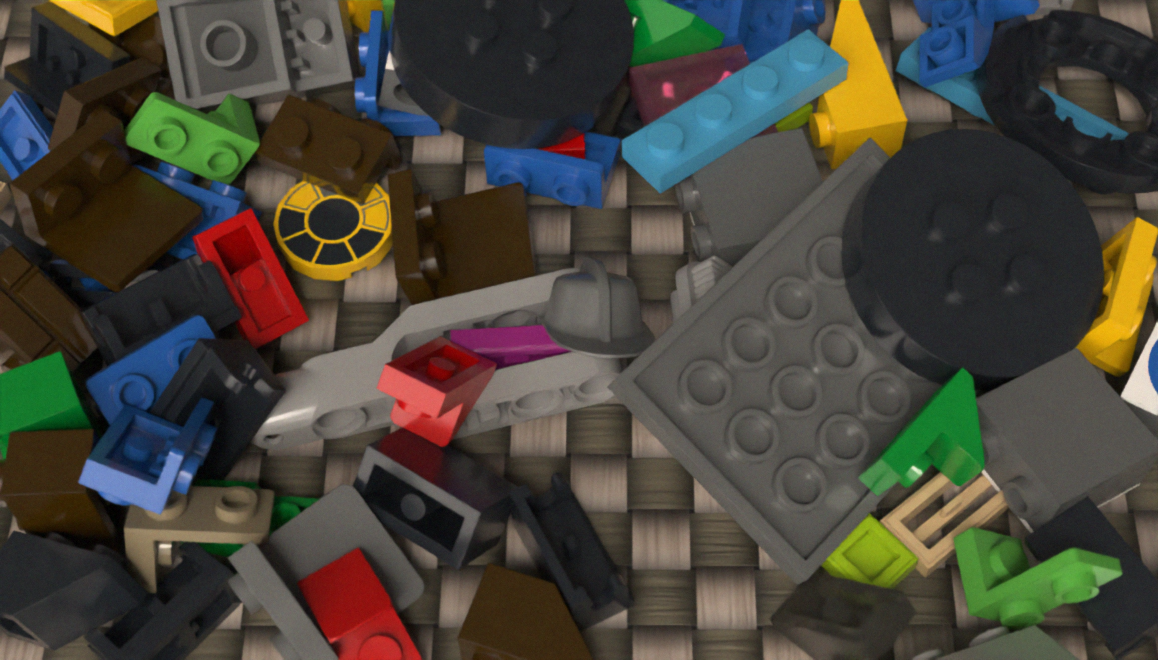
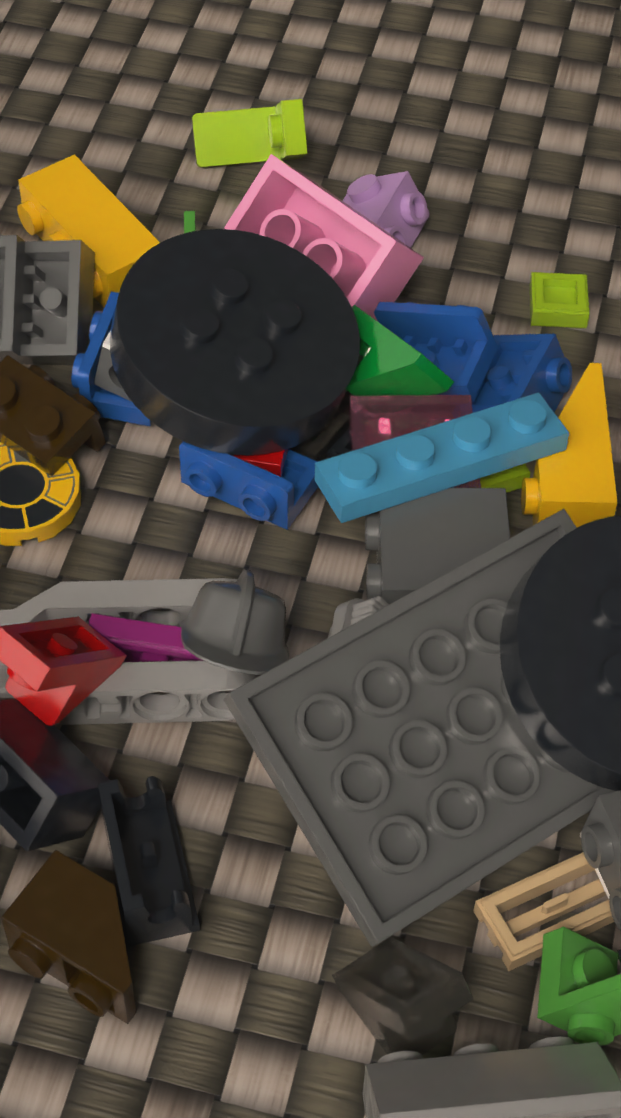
camera: 10 degrees right, 5 degrees down
dark brown bracket [387,169,537,305] -> none
lime tile [821,513,919,611] -> none
green slope [858,367,984,496] -> none

